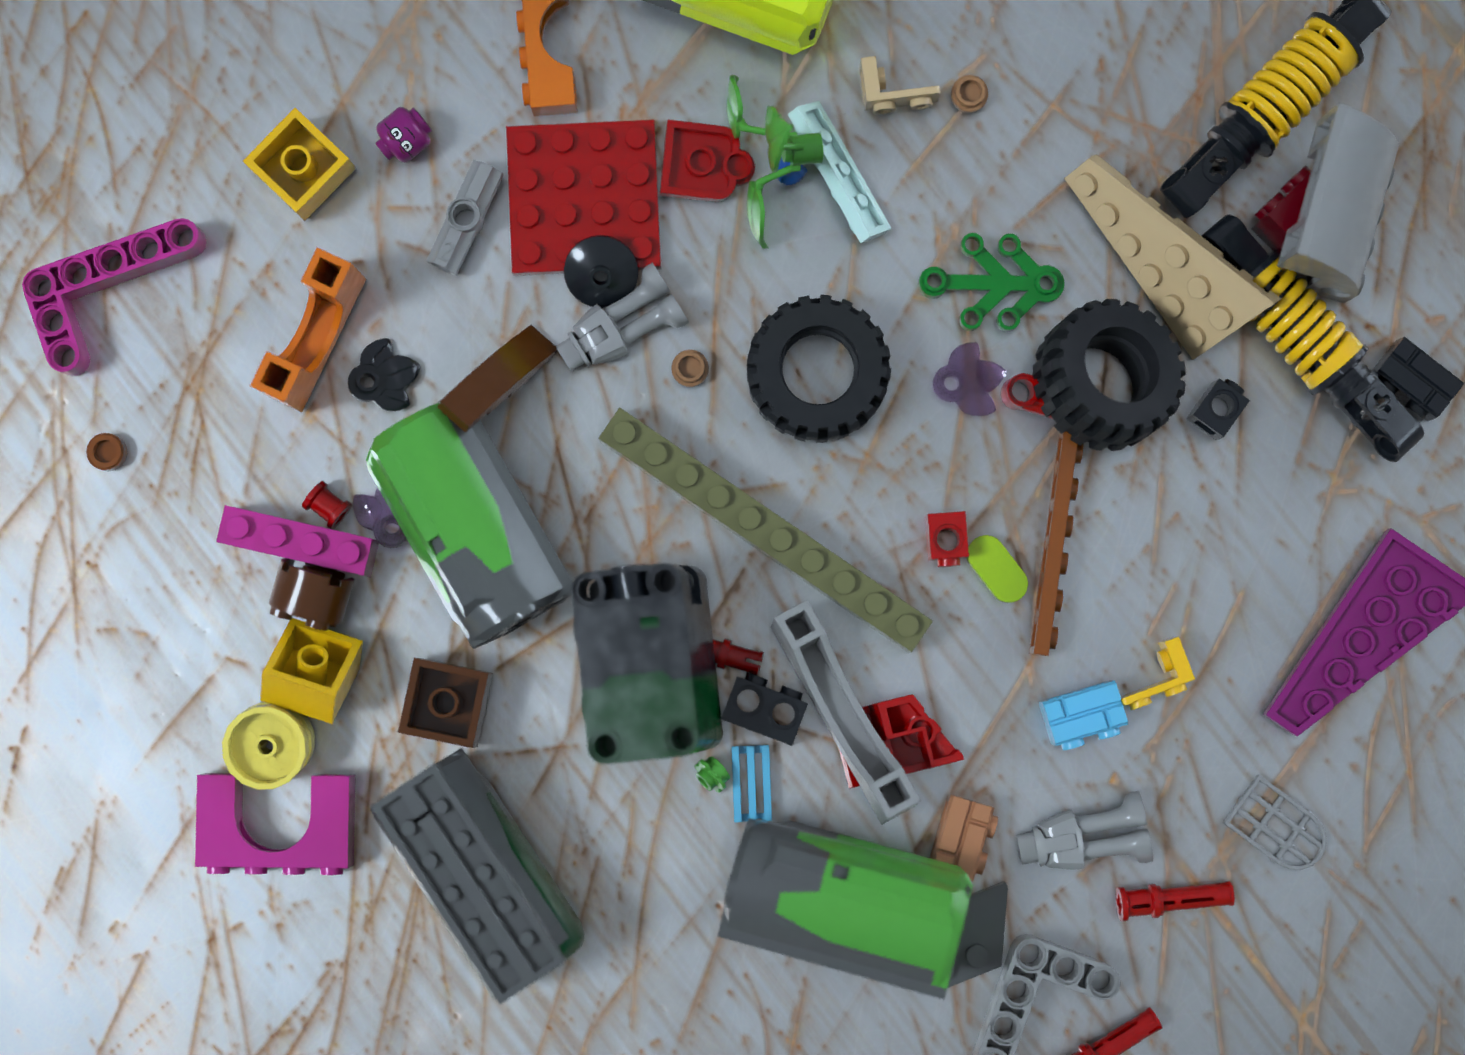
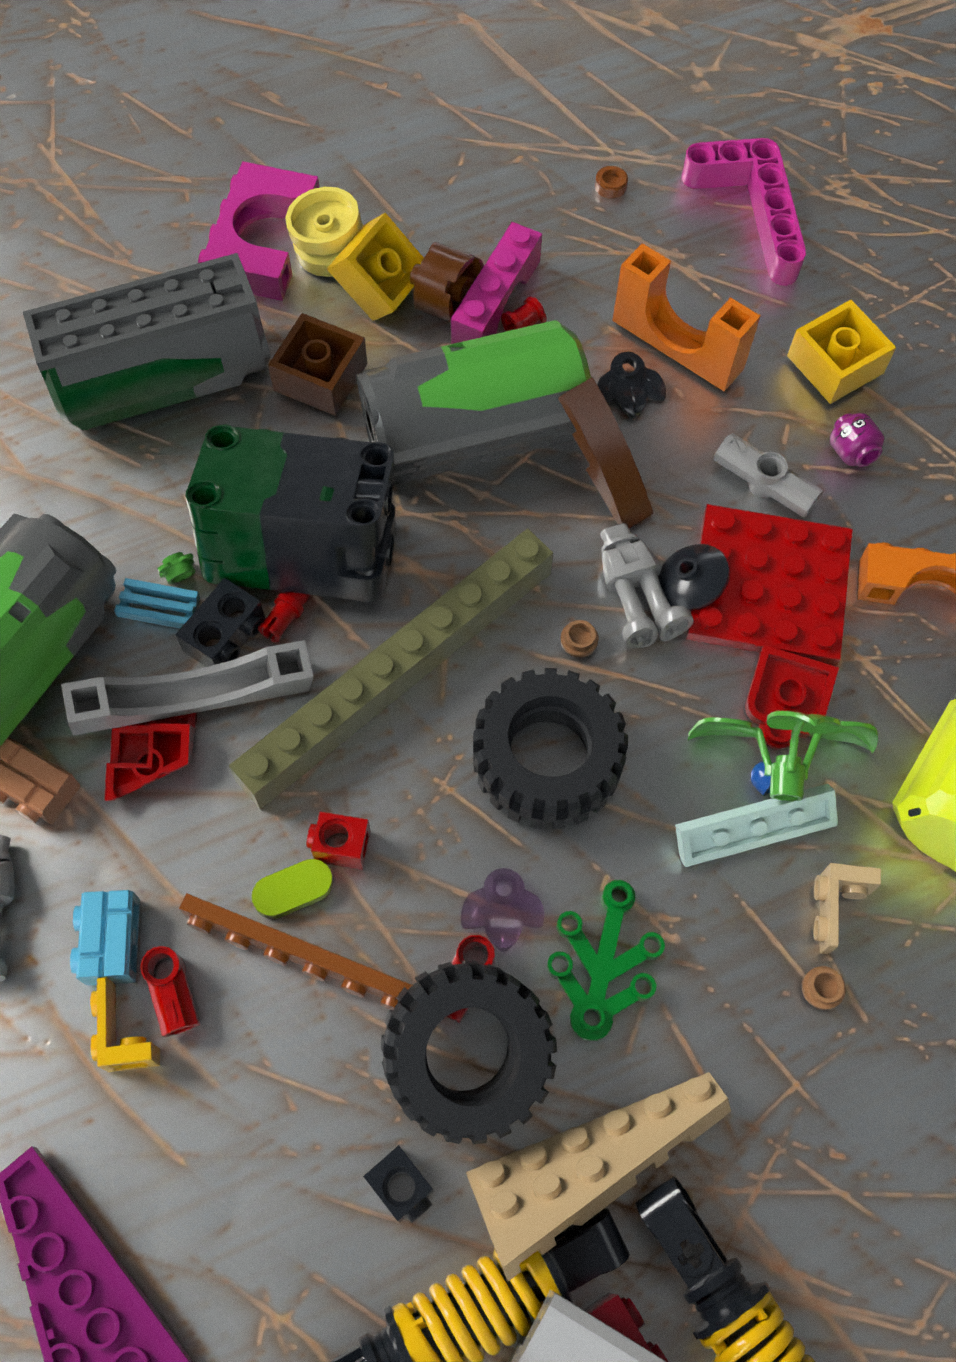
camera: 100 degrees right, 20 degrees down
none -> red piece [140,946,201,1037]

